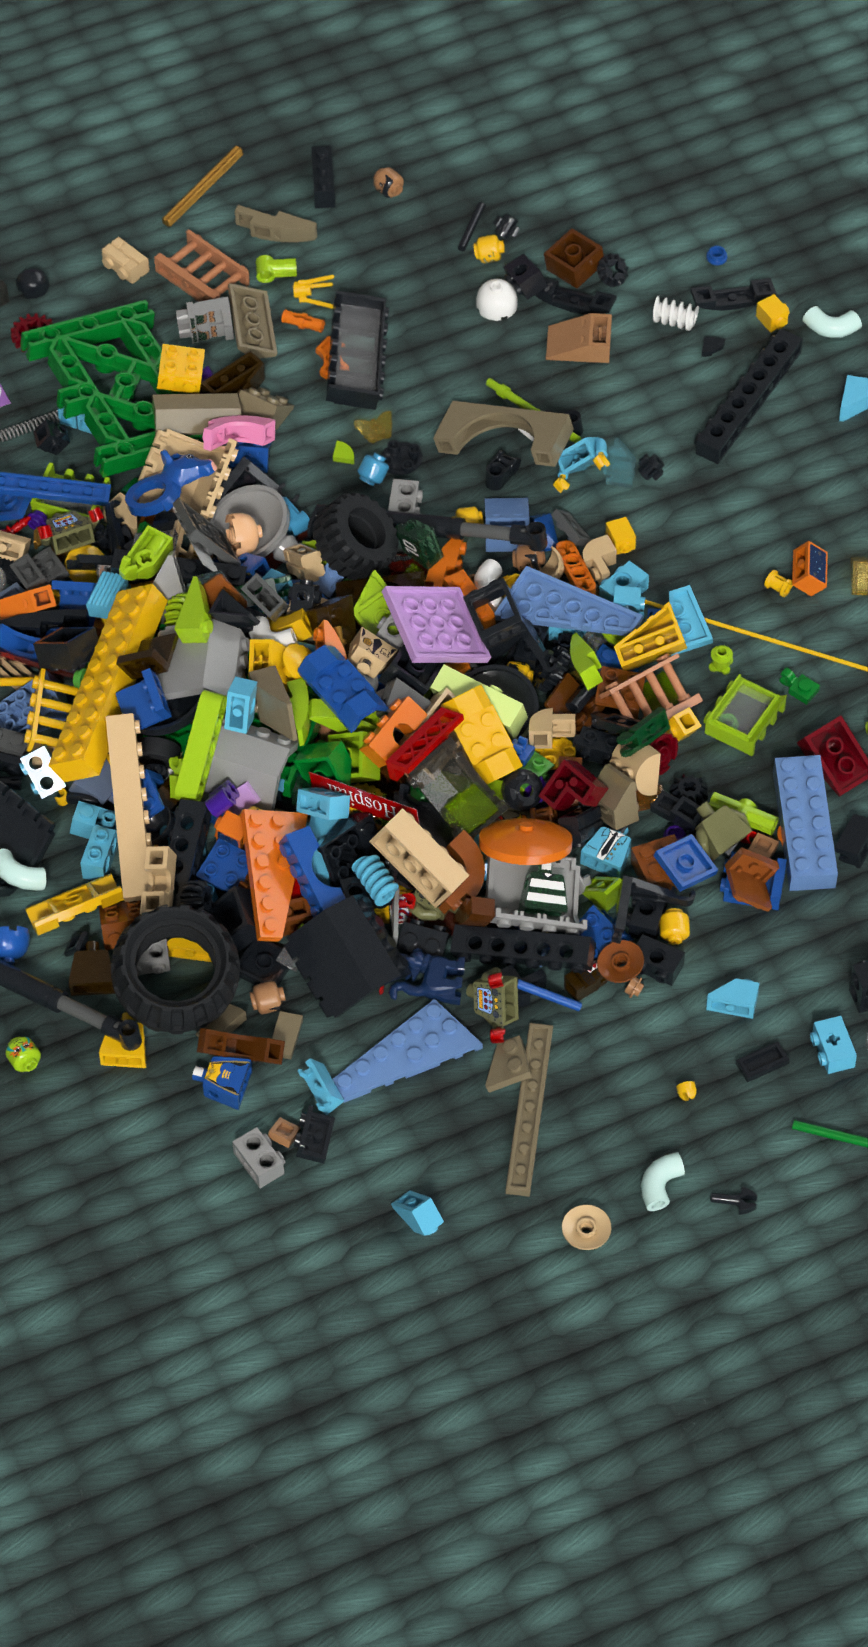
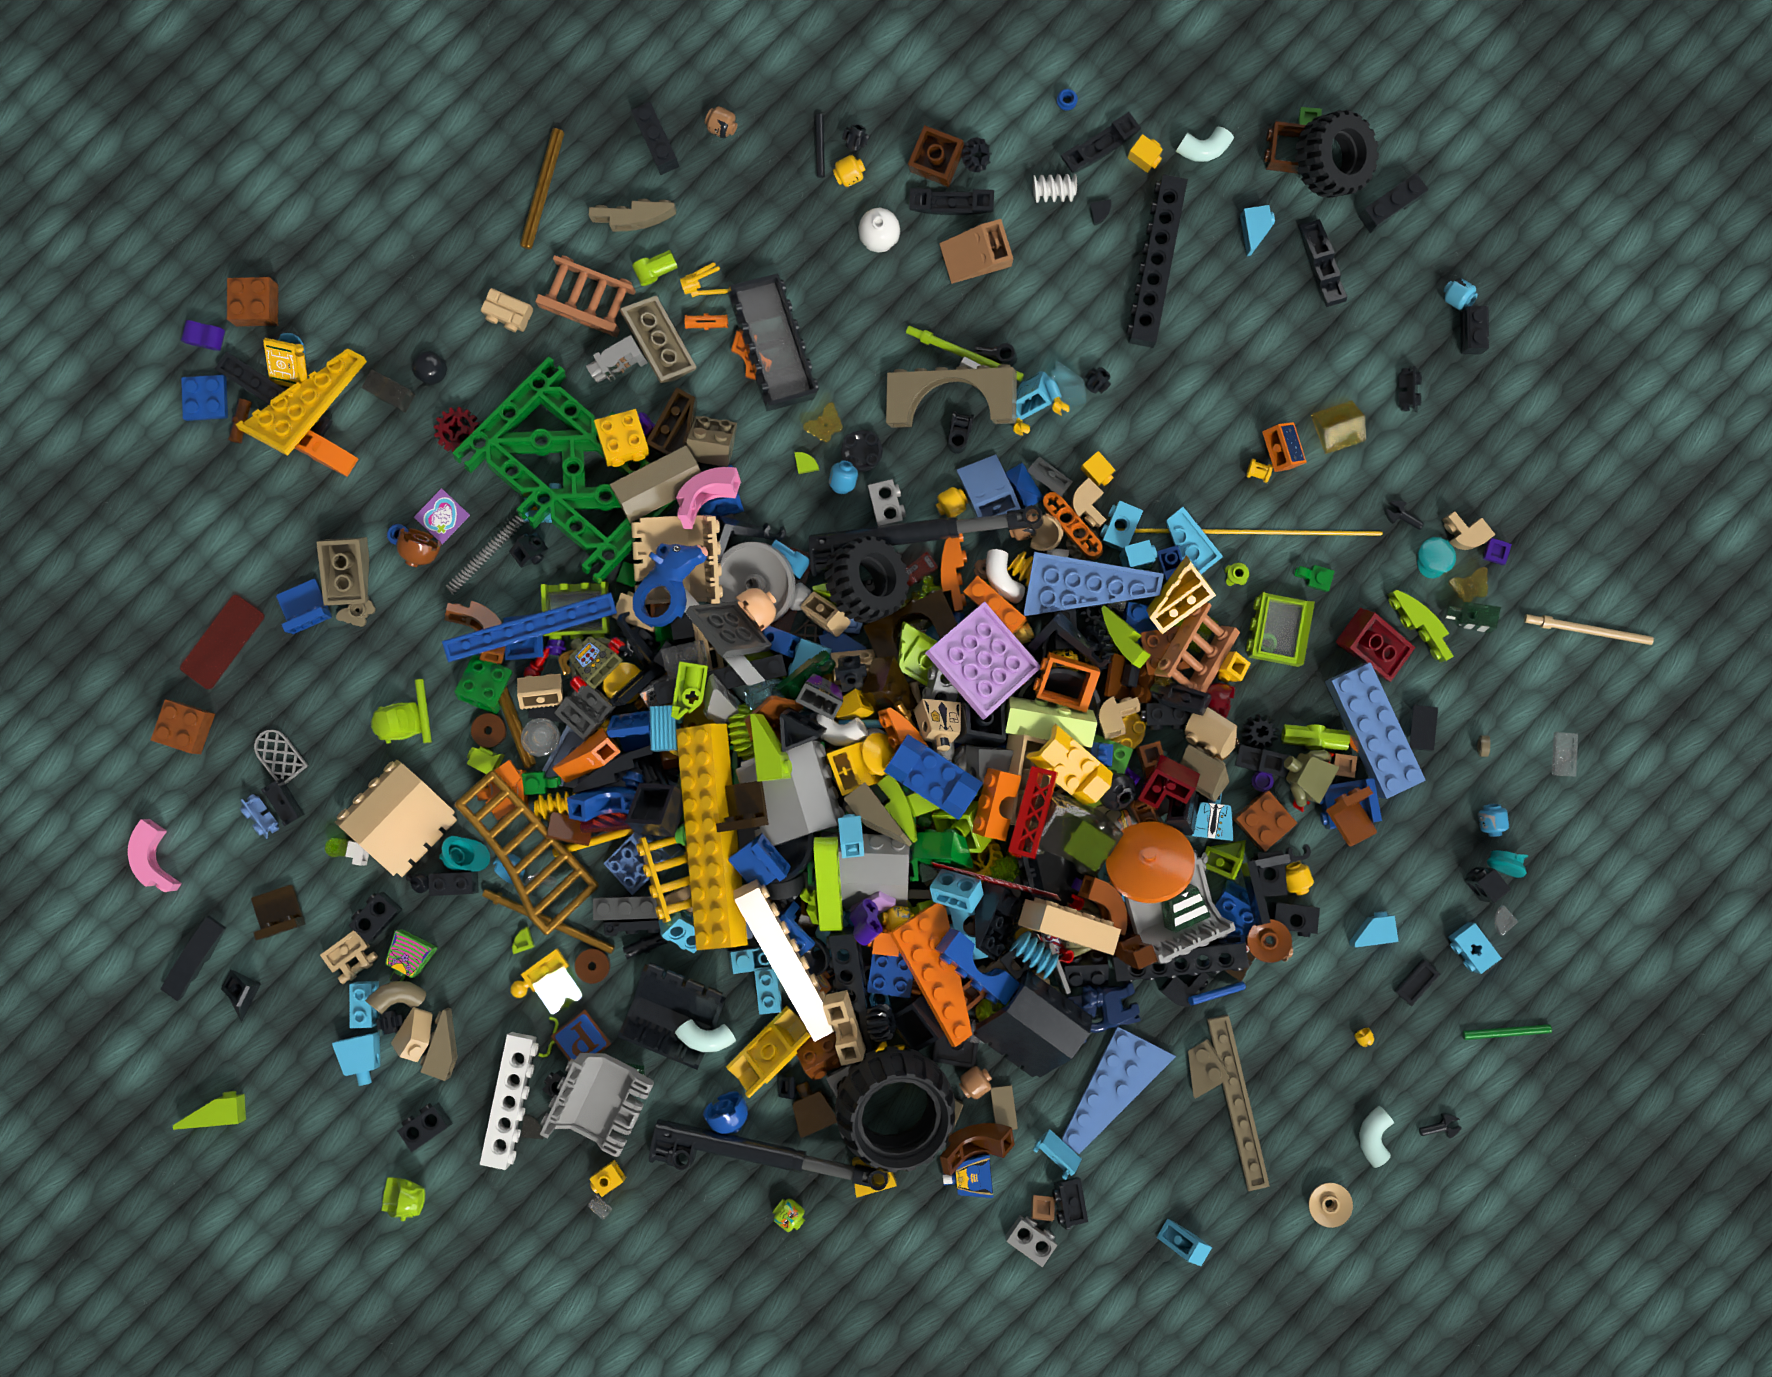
camera: 15 degrees left, 30 degrees up
clear green torso [395,518,444,570] -> none
black window [463,578,528,650] -> none
olive torso [466,967,519,1044] -> none
black brick [503,253,548,300] -> none
dark green hinge [616,707,670,758] -> none
blue plate [653,834,718,892] -> none
none -> orange window [1033,652,1100,713]

